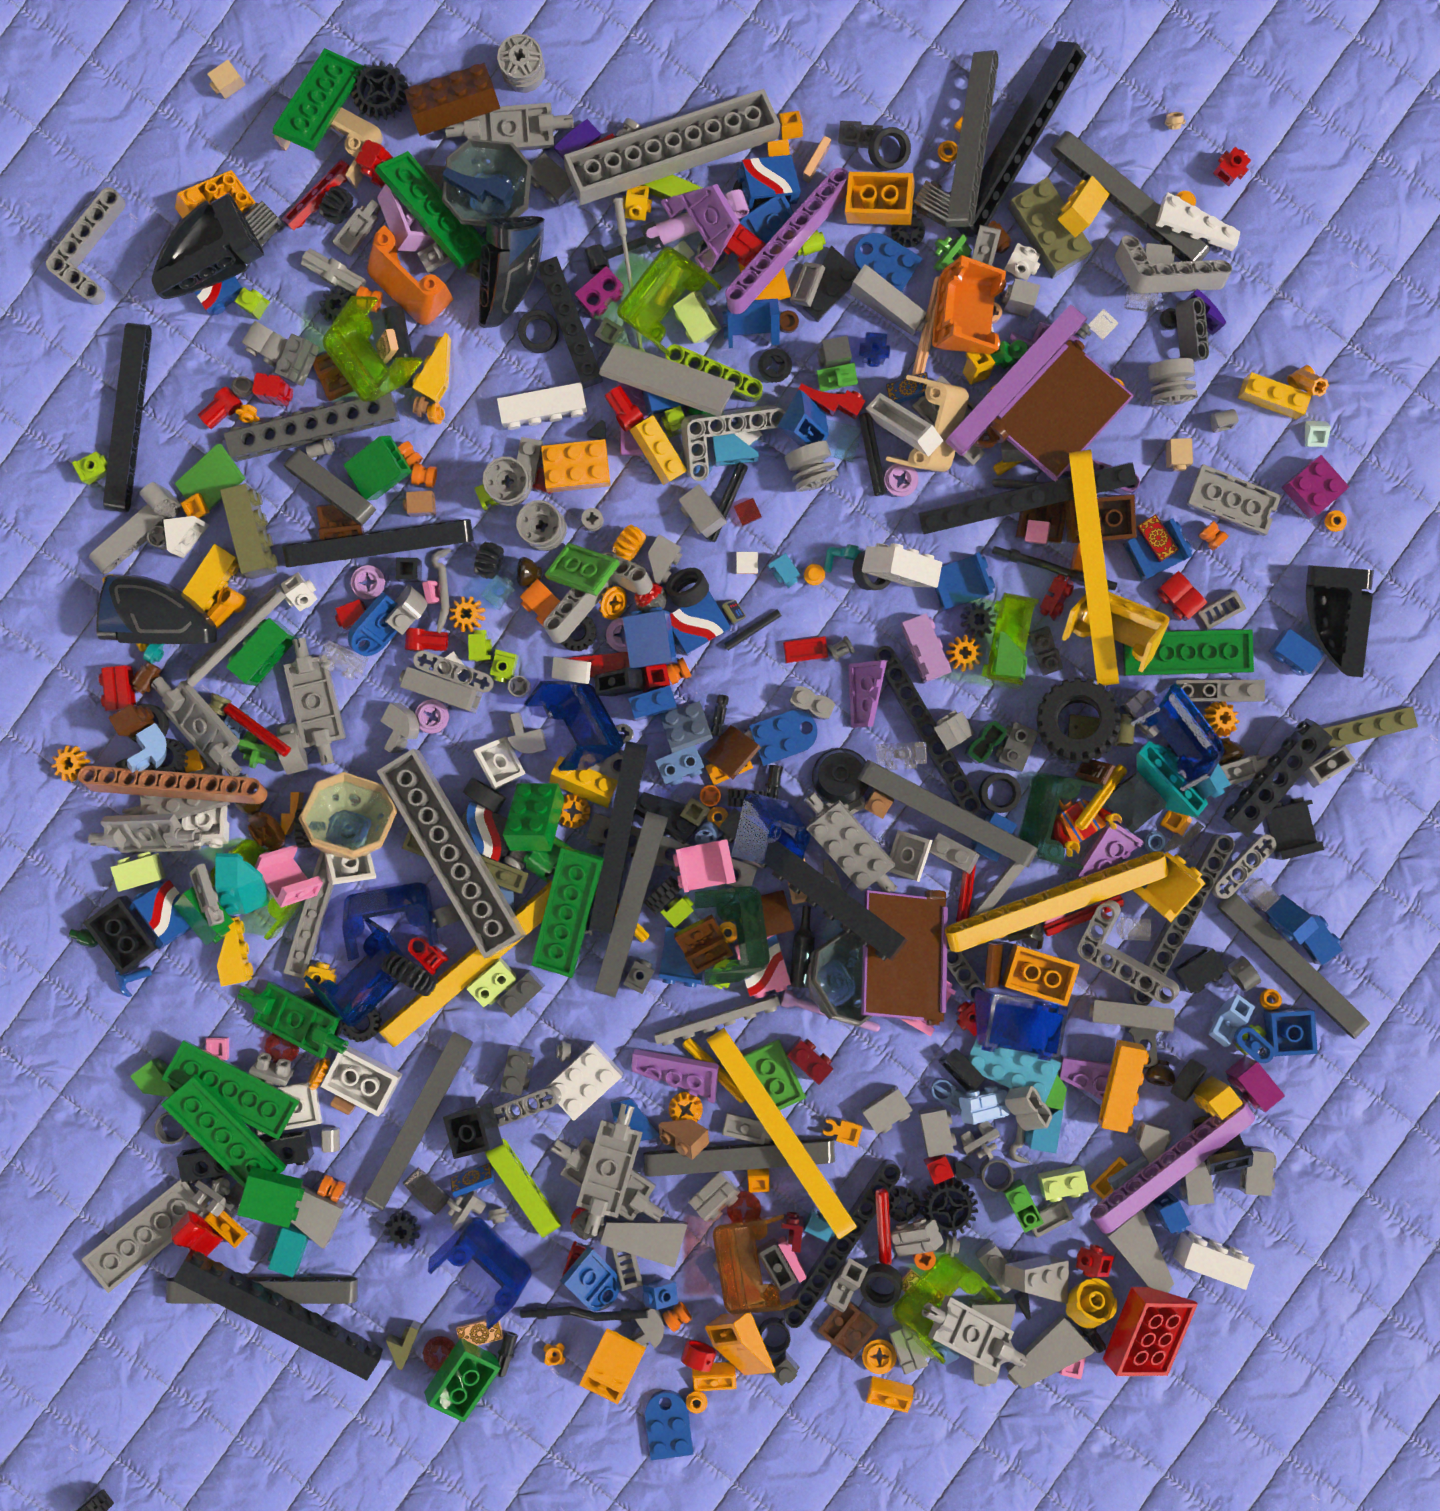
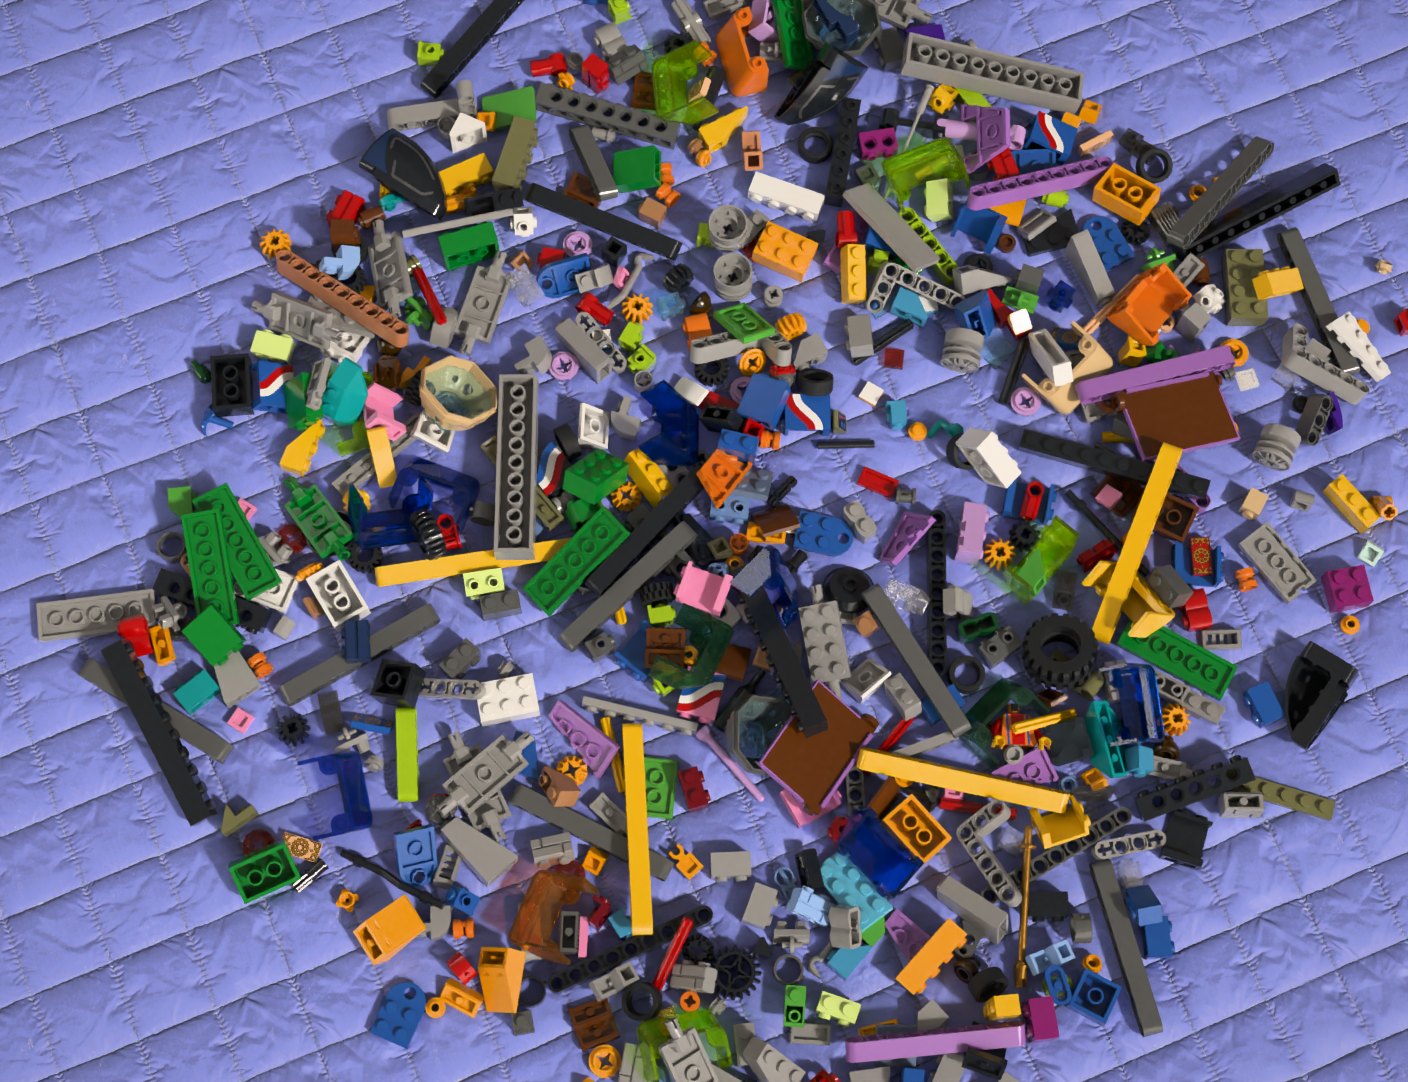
camera: 25 degrees right, 15 degrees down
red brick [923,1154,954,1185] -> none
none -> bright pink tile [227,707,255,734]
none -> dark blue brick [341,620,371,664]
none -> yellow slope [366,426,399,489]
none -> black panel [464,187,524,217]
none -> medium nougat slope [507,250,535,276]
none -> orange wing [696,449,753,508]
none -> nougat brick [741,130,763,171]
none -> light grey slope [952,265,1013,296]
none -> light grey plate [1004,745,1024,764]
none -> slope [1007,308,1032,335]
none -> pearl gold bar [1013,826,1036,987]
none -> red piece [1019,481,1044,521]
none -> dark grey brick [1146,565,1194,608]
none -> light orange gear [1220,339,1249,368]

